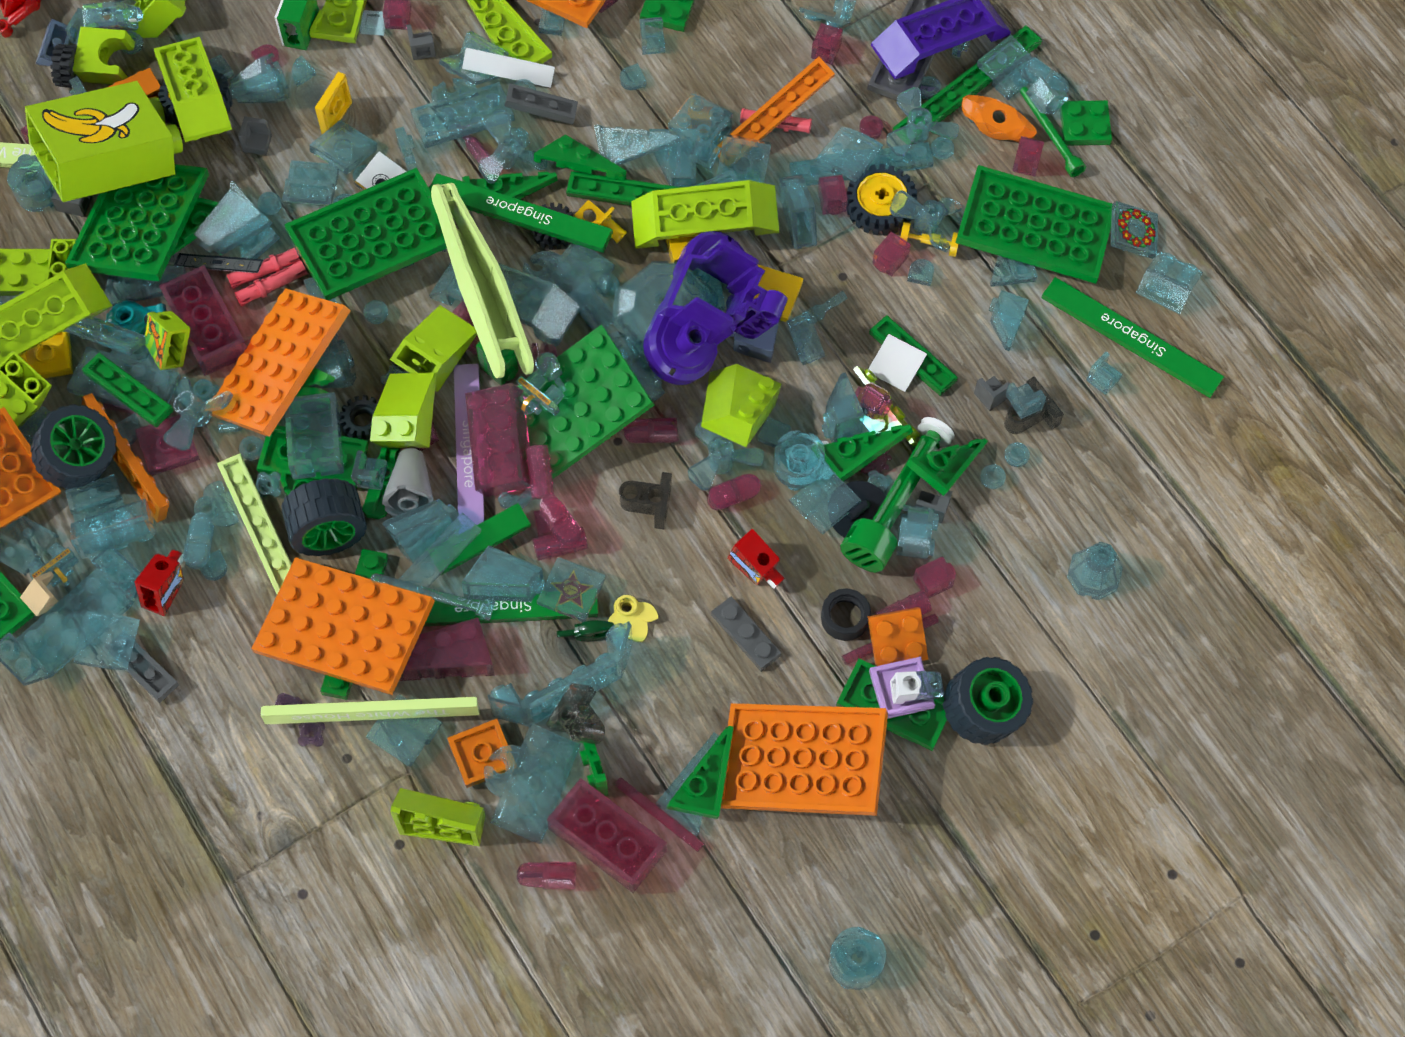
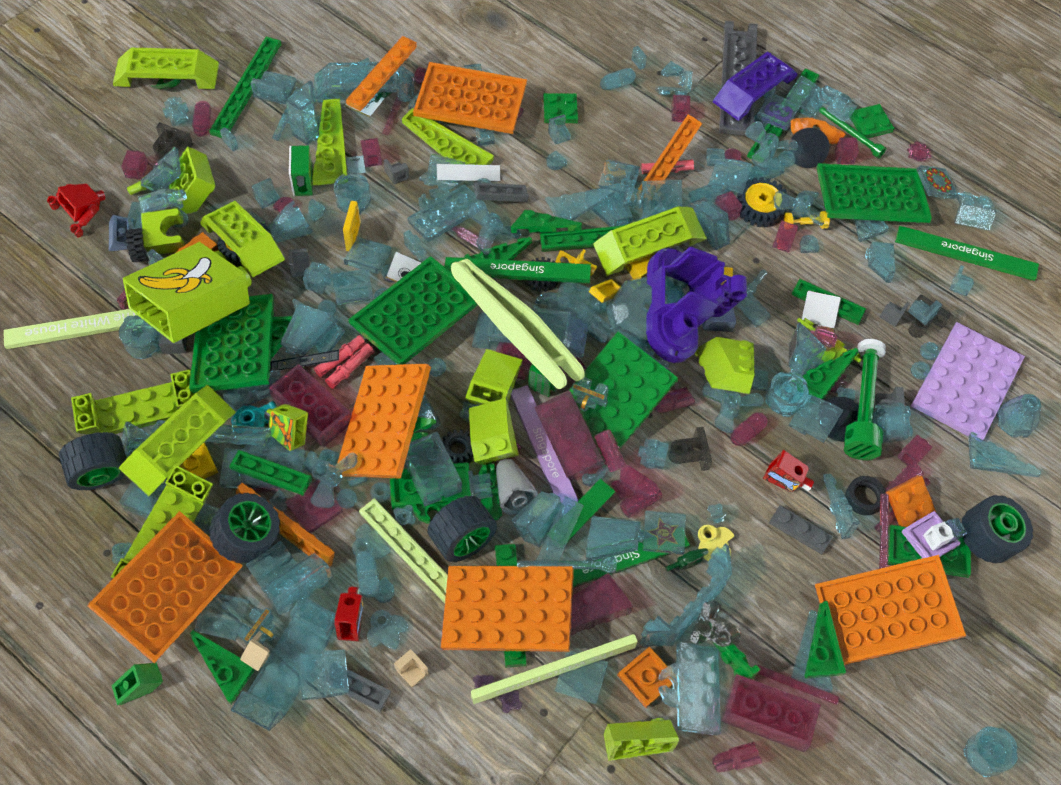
camera: 20 degrees left, 5 degrees down
clear light blue piece [535,352,567,393] -> none
green wing [906,438,988,496] -> none
none -> clear light blue panel [251,178,280,209]
none -> clear light blue brick [303,261,332,294]
none -> clear light blue brick [334,173,371,215]
none -> clear light blue plate [336,489,357,509]
none -> clear light blue plate [367,610,409,650]
none -> tan panel [394,649,428,687]
none -> yellow tile [589,279,624,303]
none -> clear light blue brick [638,439,669,470]
none -> clear light blue plate [706,148,725,167]
none -> clear light blue plate [708,504,728,524]
none -> clear light blue tile [756,92,801,131]
none -> black shield [788,128,830,168]
none -> clear light blue wing [823,474,860,539]
none -> clear pink bar [879,494,889,569]
none -> clear pink piece [907,141,932,161]
none -> lavender plate [911,322,1025,443]
none -> clear light blue wing [968,432,1041,477]

